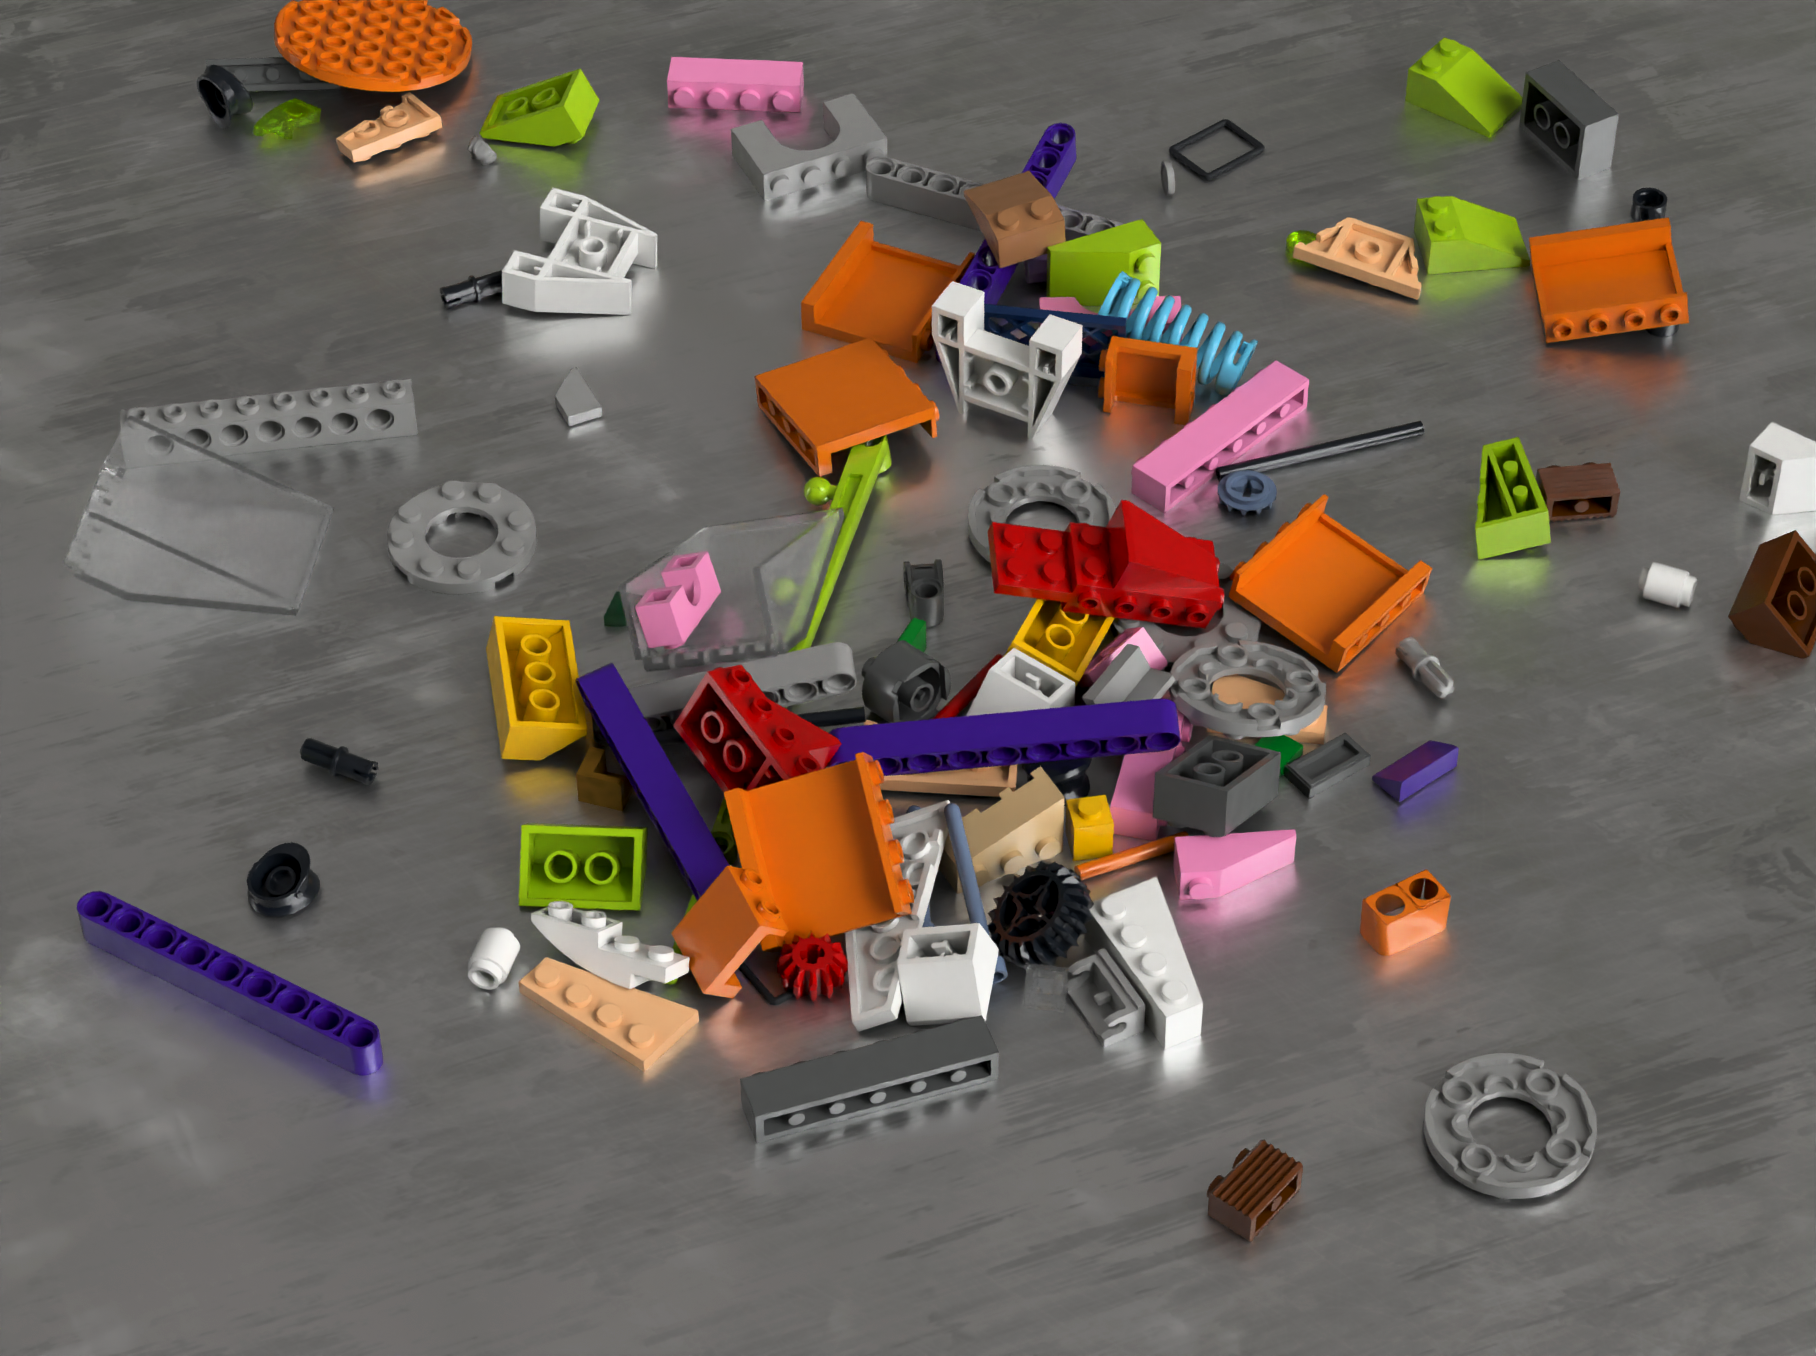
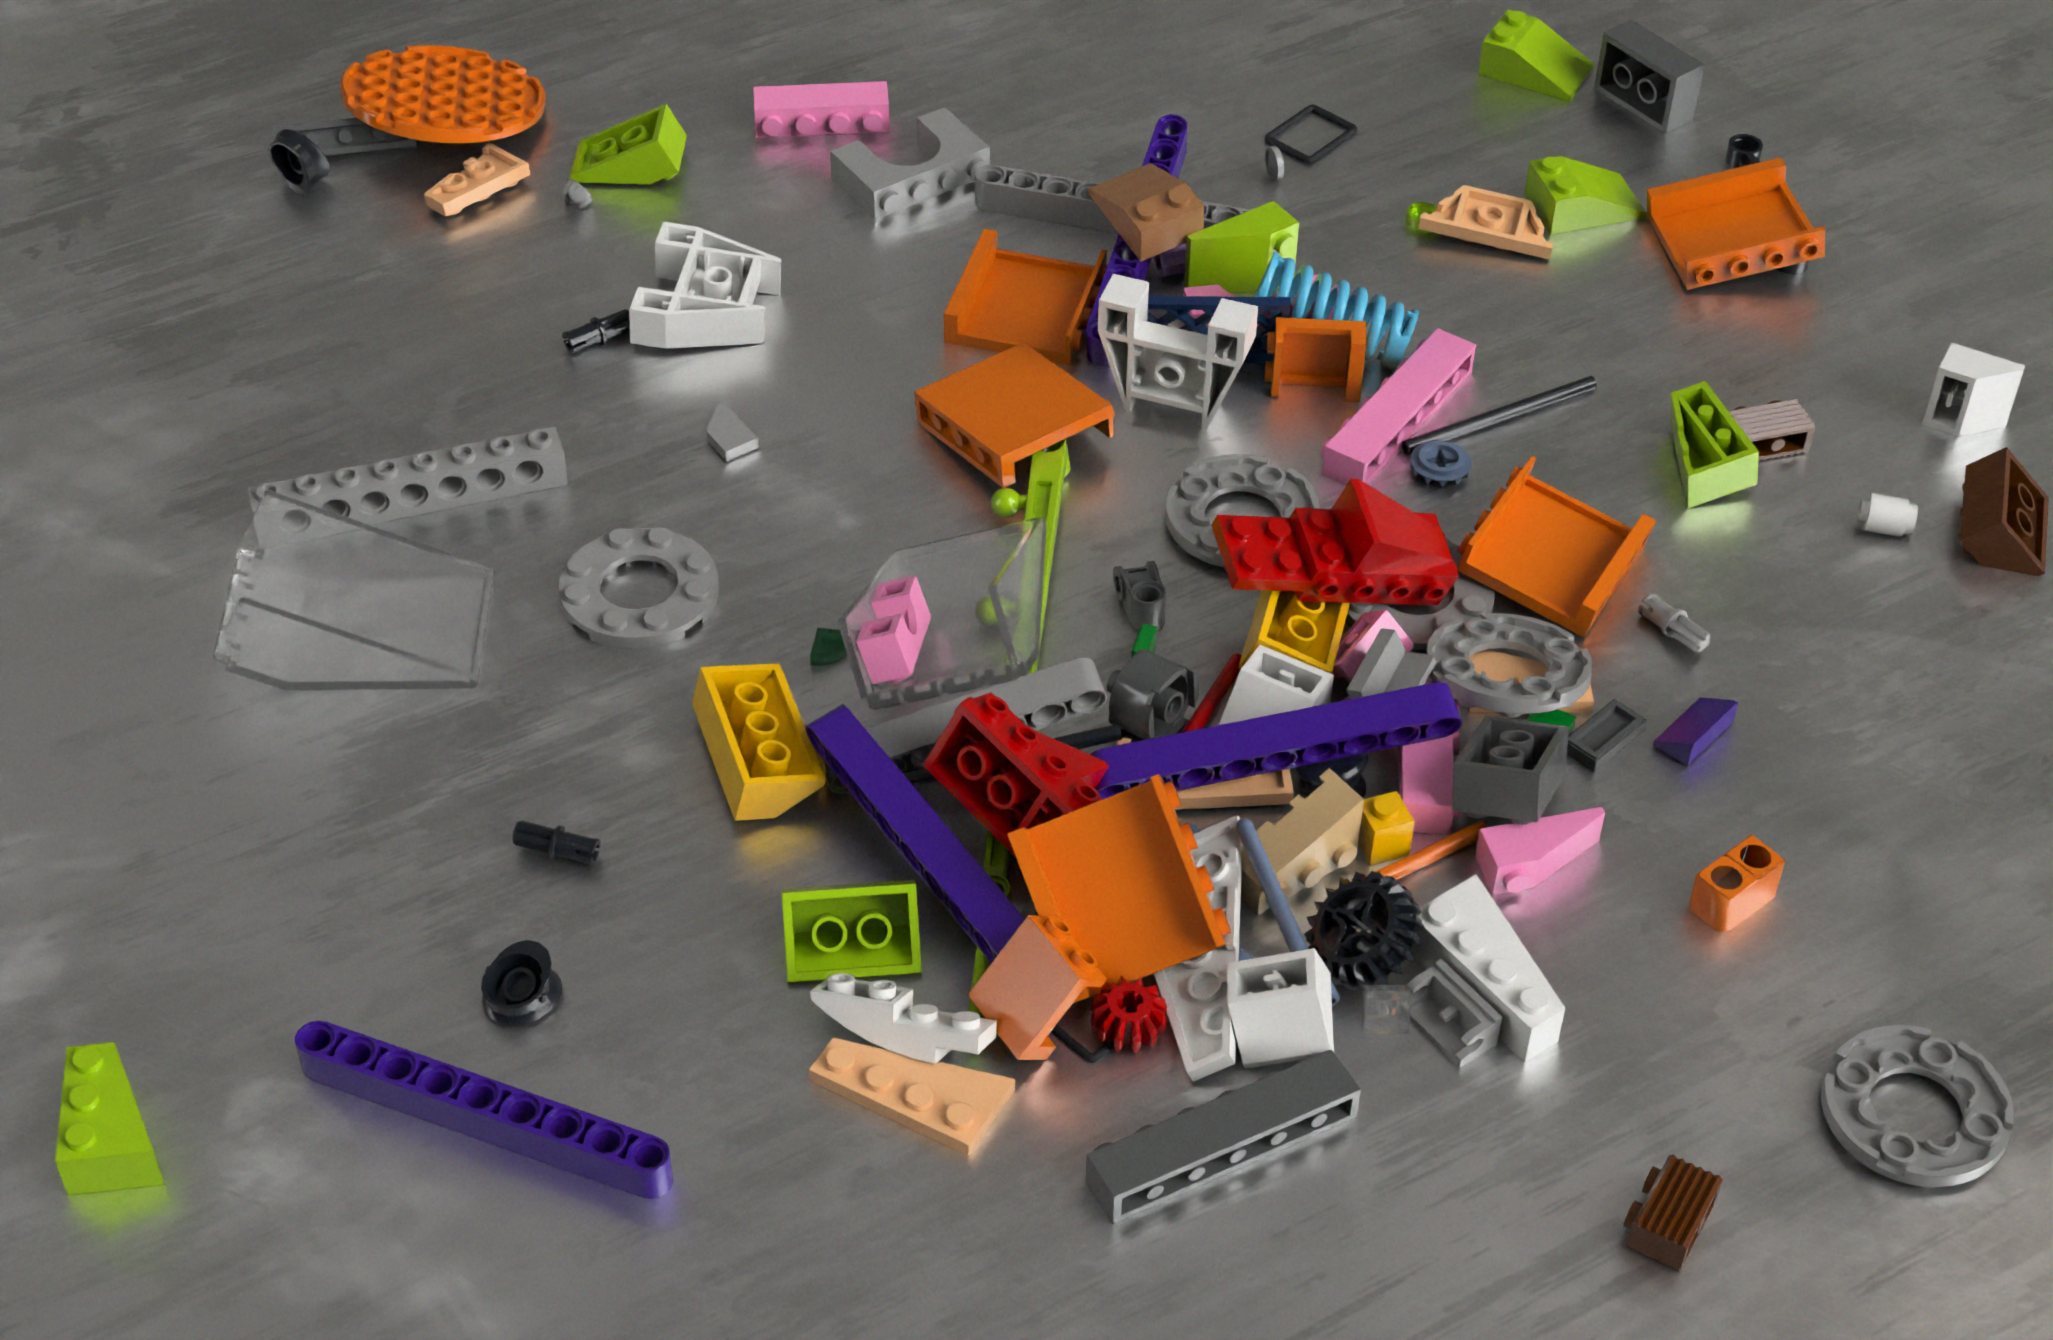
camera: 10 degrees left, 0 degrees up
clear neon green slope [253,98,321,139] -> none
white brick [468,927,520,990] -> none
pearl gold panel [576,746,634,811] -> none

